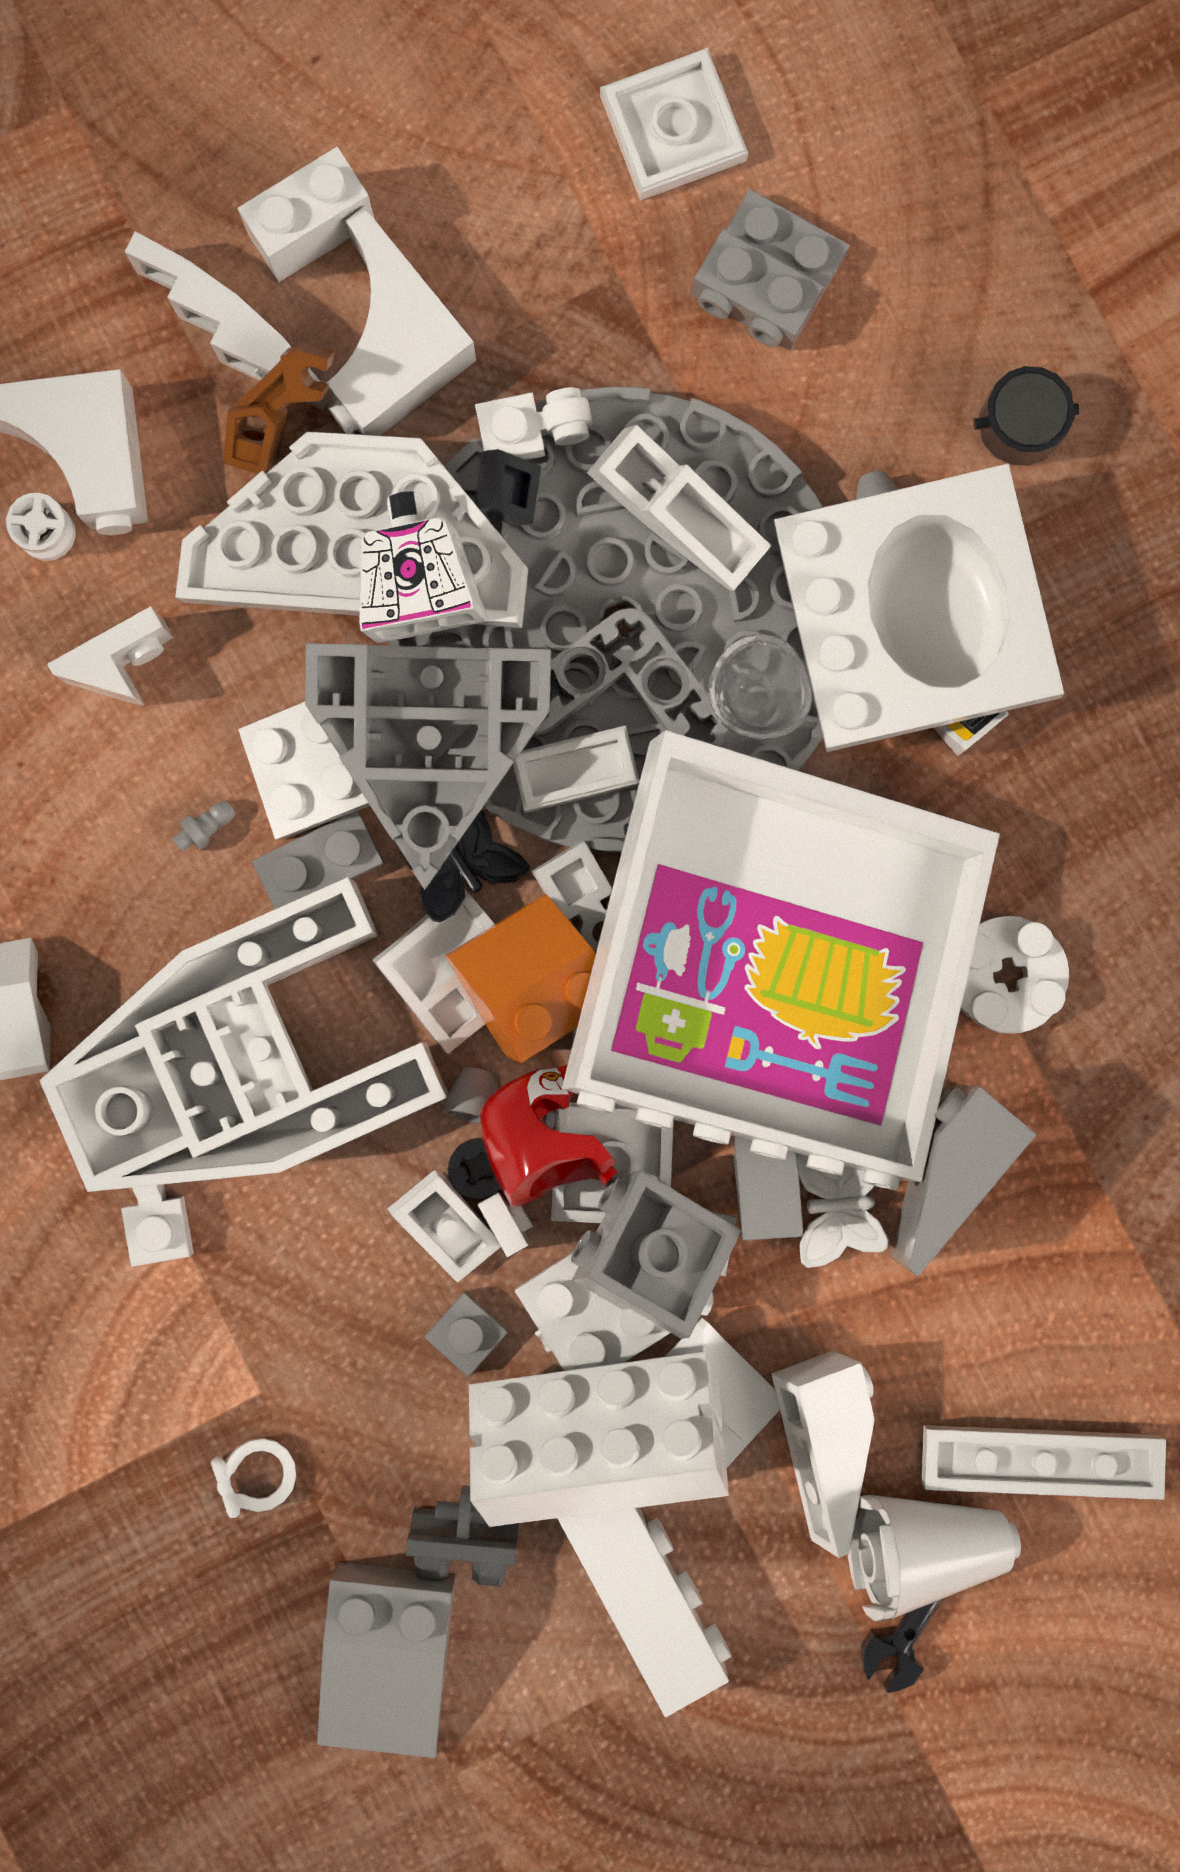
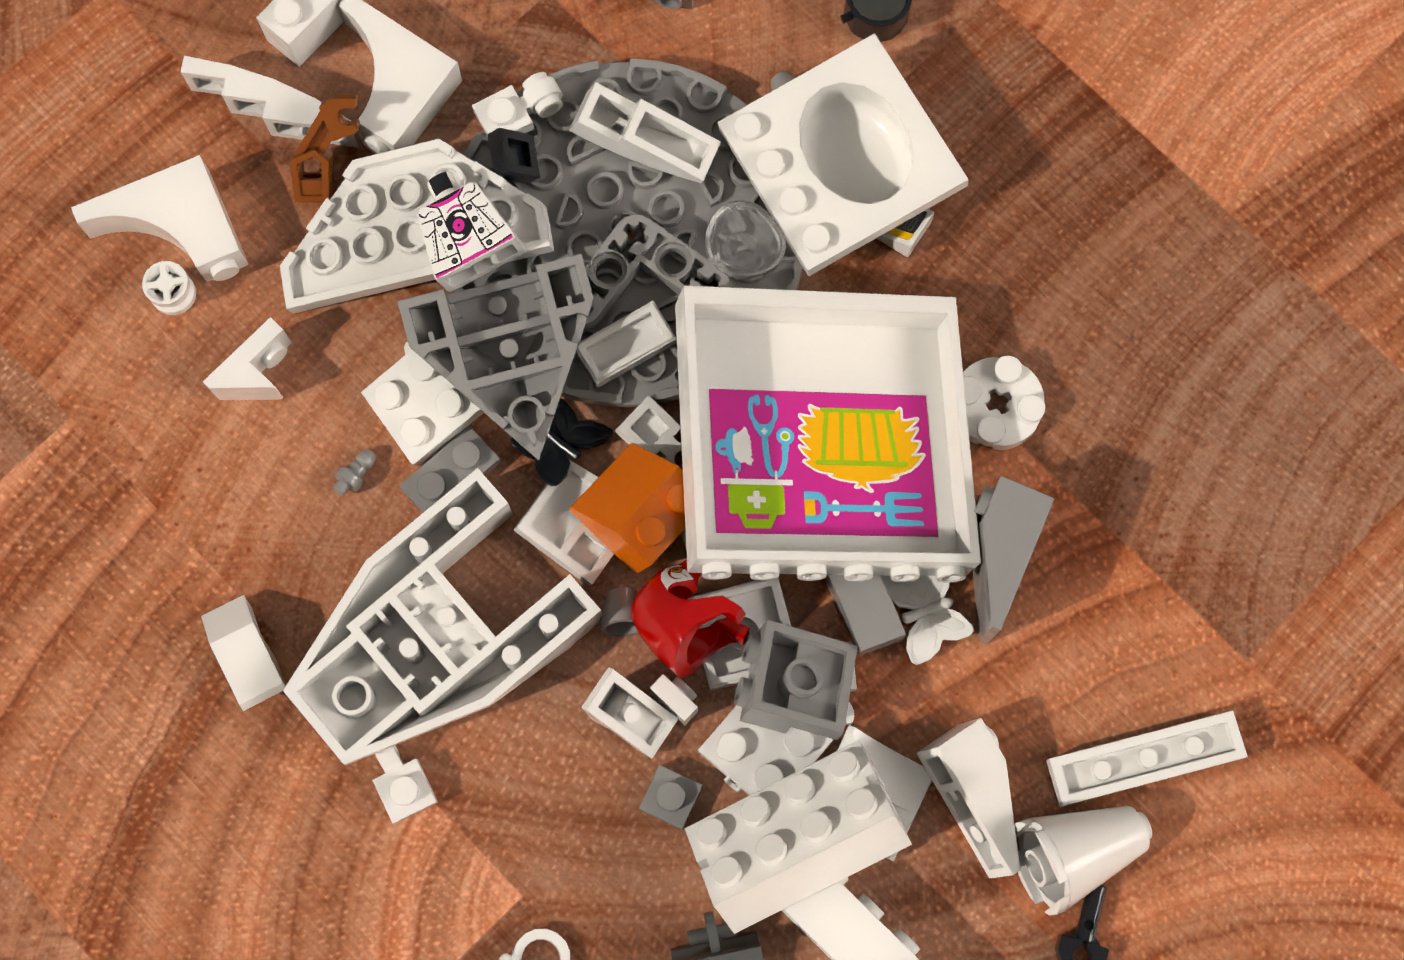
camera: 15 degrees left, 10 degrees down
black wheel [448,1137,500,1199] -> none

